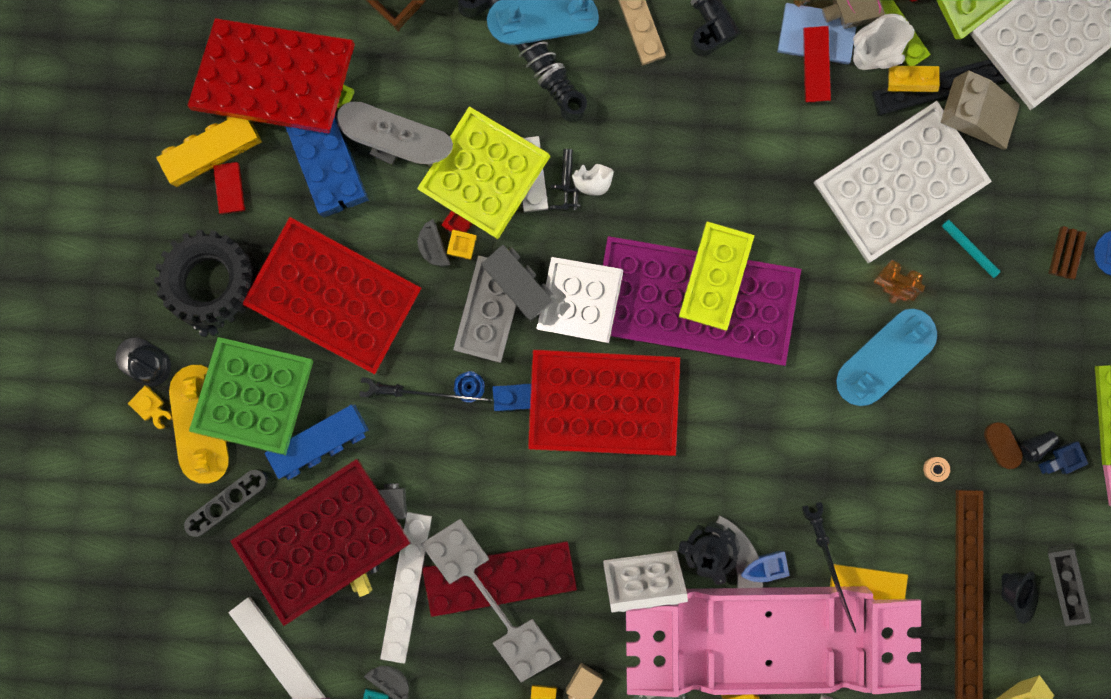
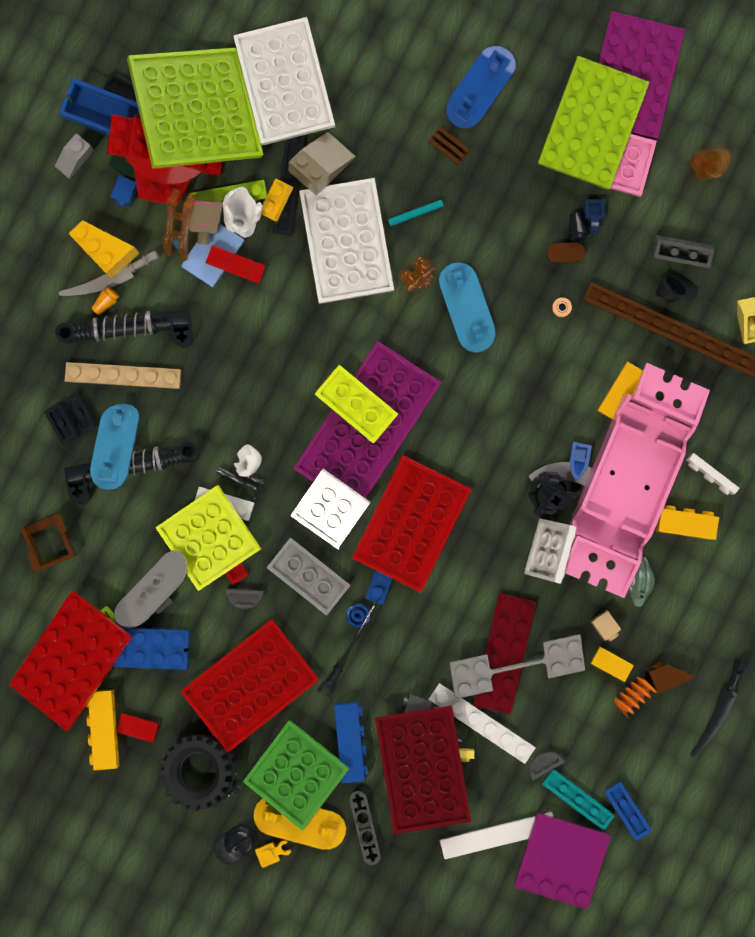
camera: 70 degrees left, 0 degrees up
yellow tile [447,230,477,260] -> none
dark grey brick [481,245,553,322] -> none
black sword [802,502,856,633] -> none

